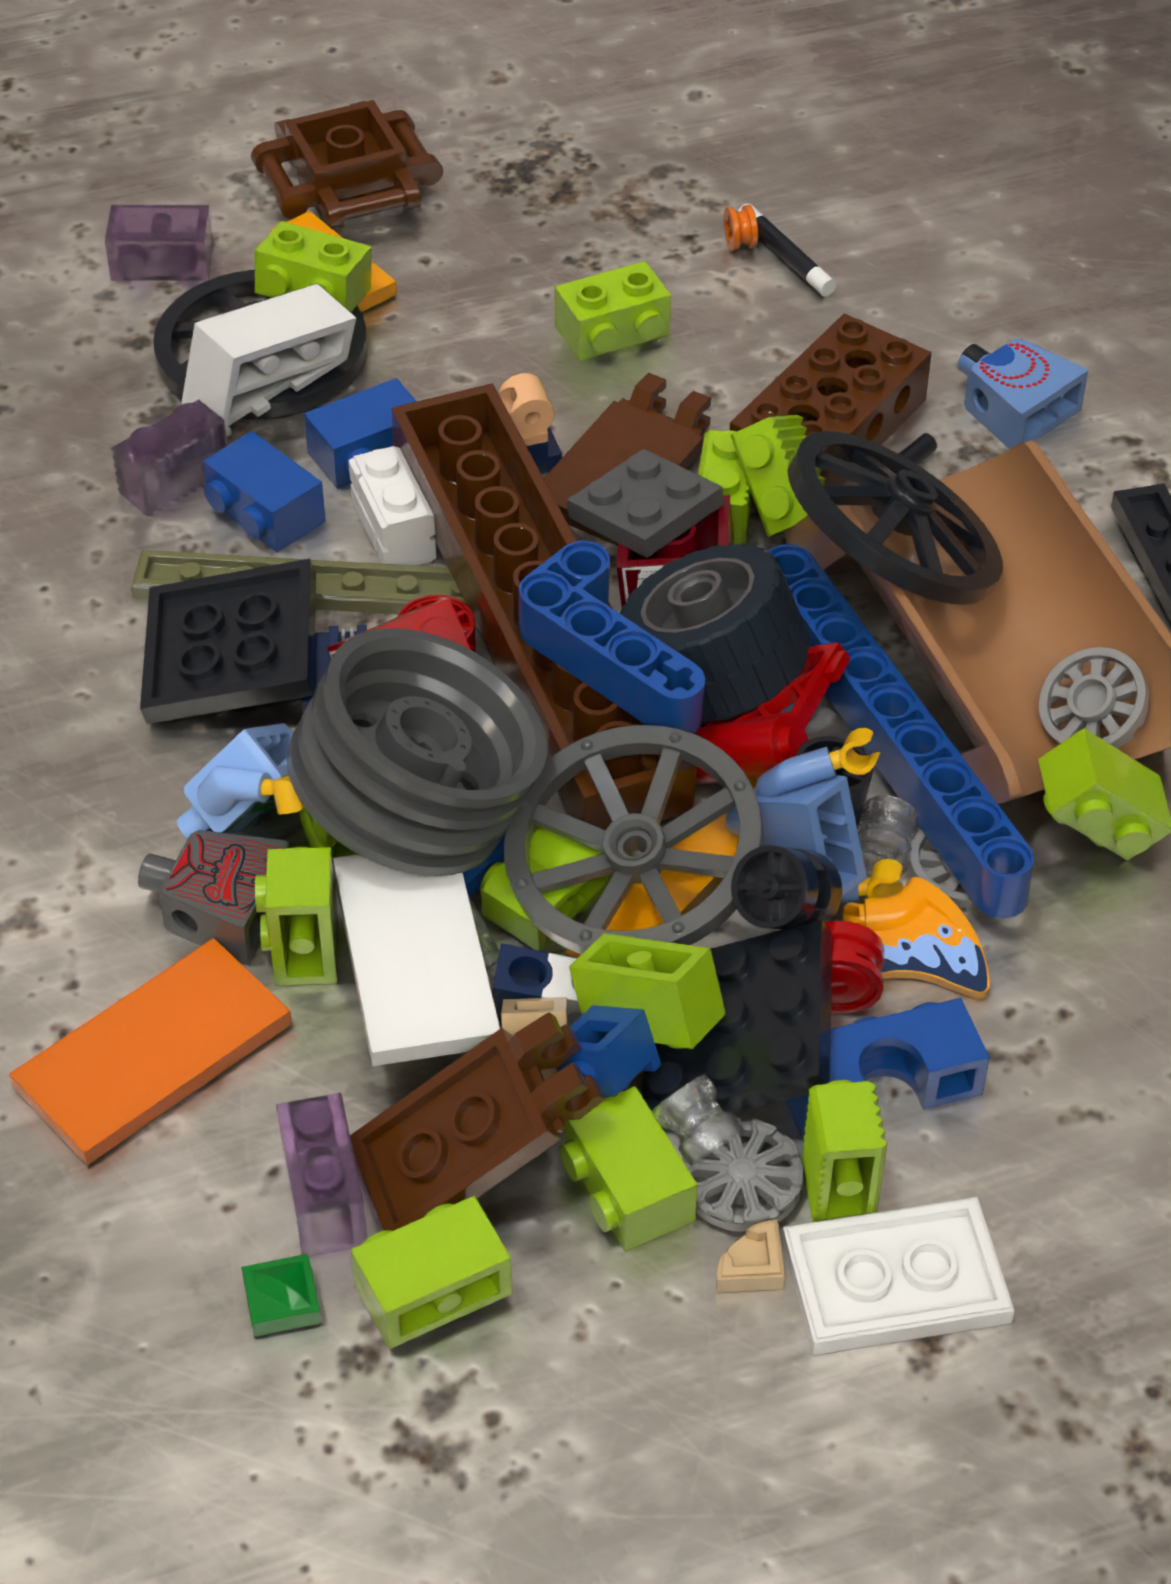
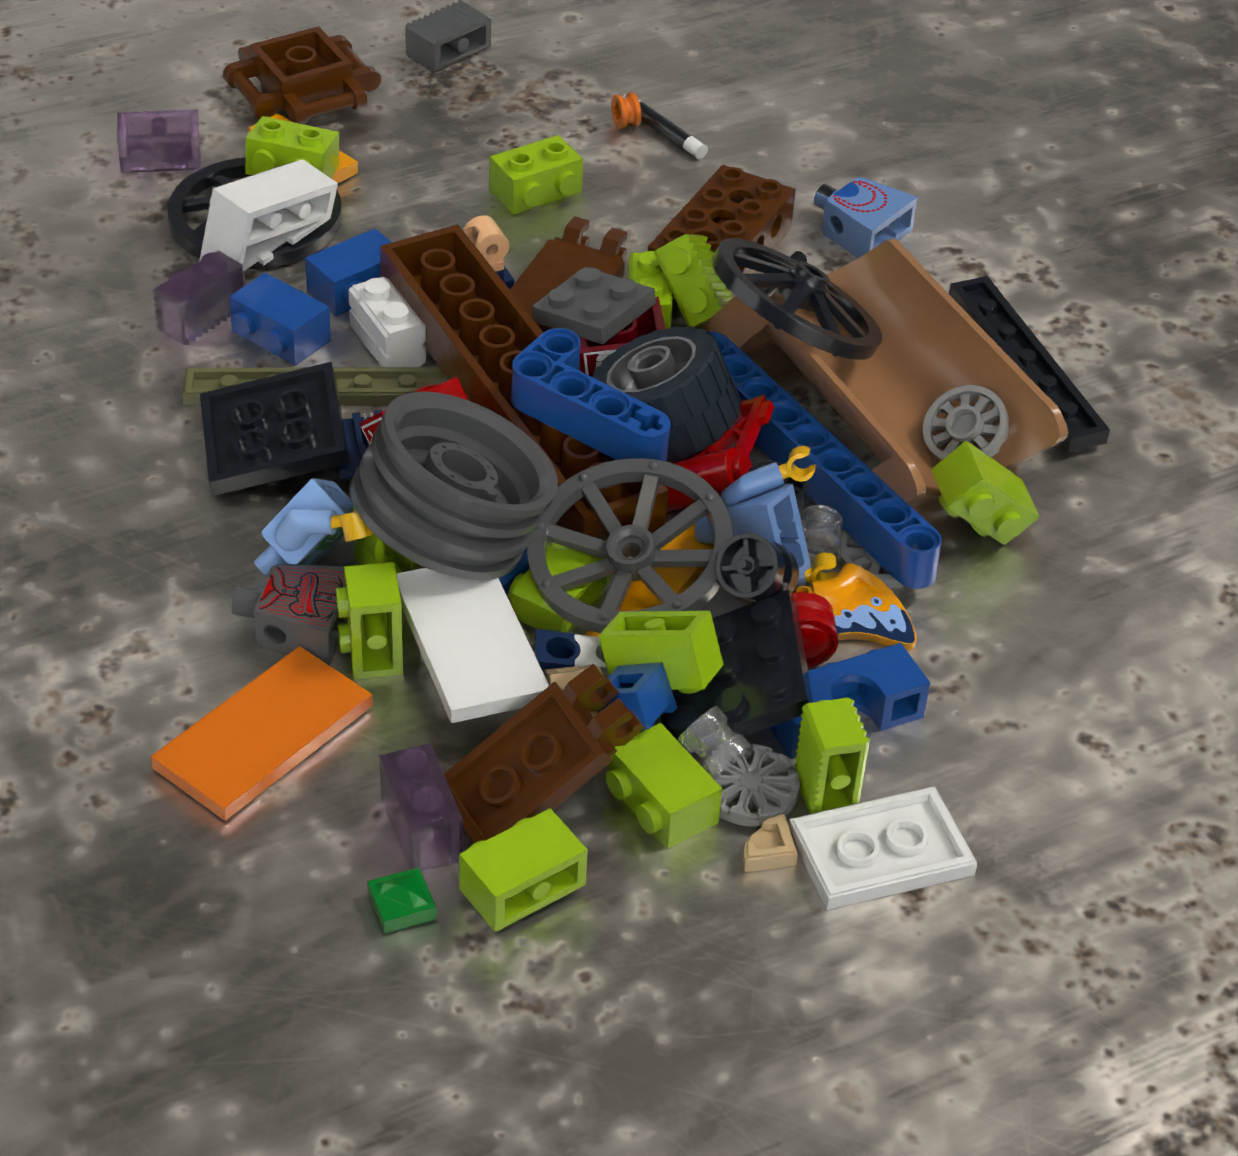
camera: 10 degrees left, 5 degrees down
none -> dark grey brick [405,0,491,73]

